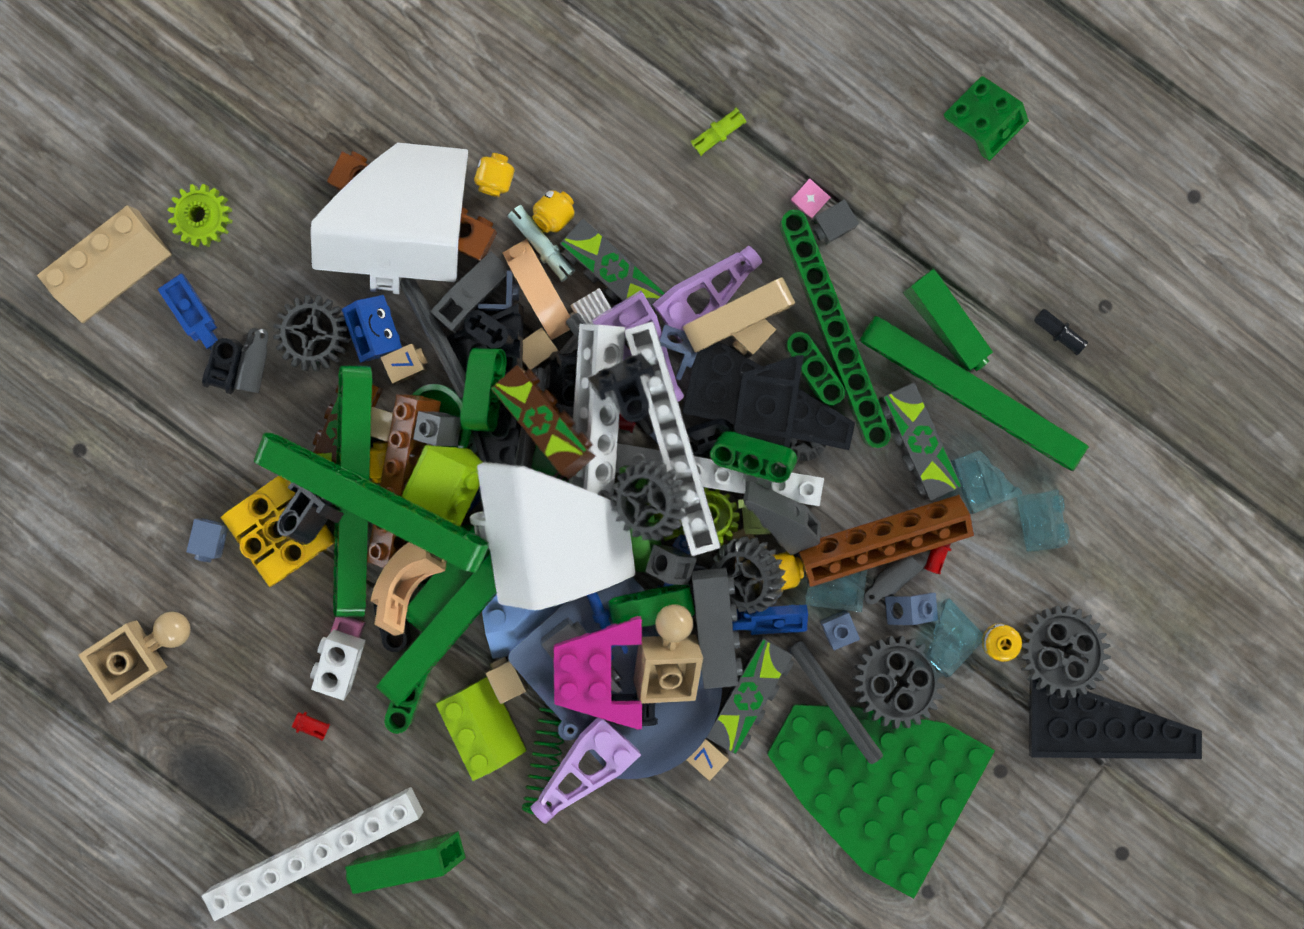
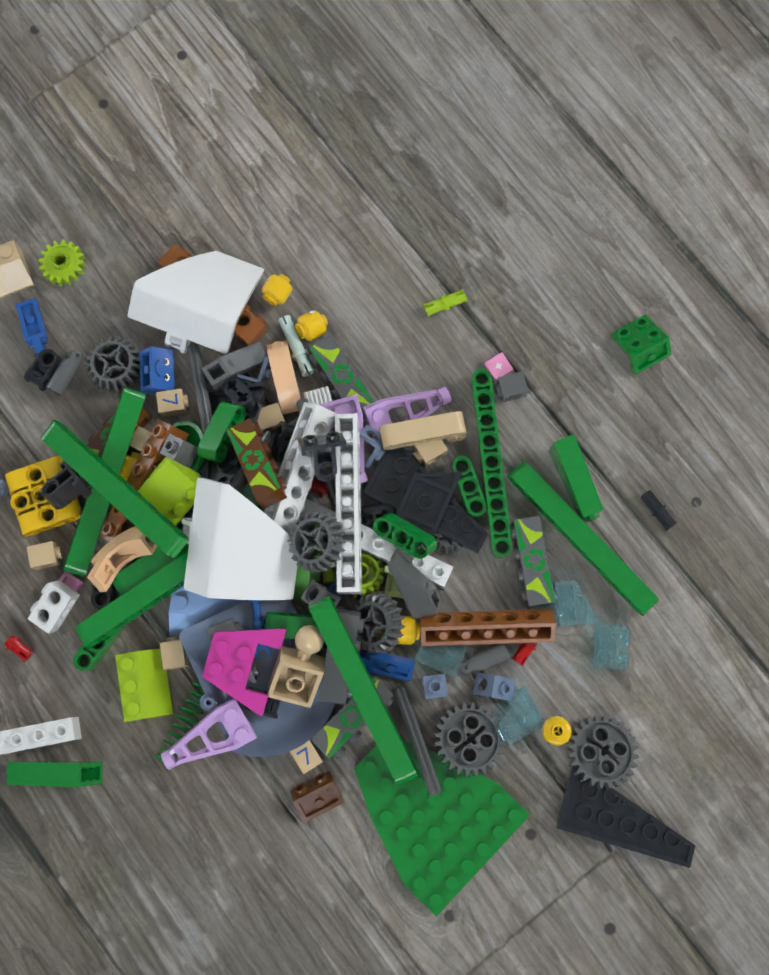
camera: 20 degrees right, 10 degrees down
none -> tan brick [27,541,64,570]
none -> reddish brown bracket [290,771,345,823]
none -> green beam [309,596,419,786]

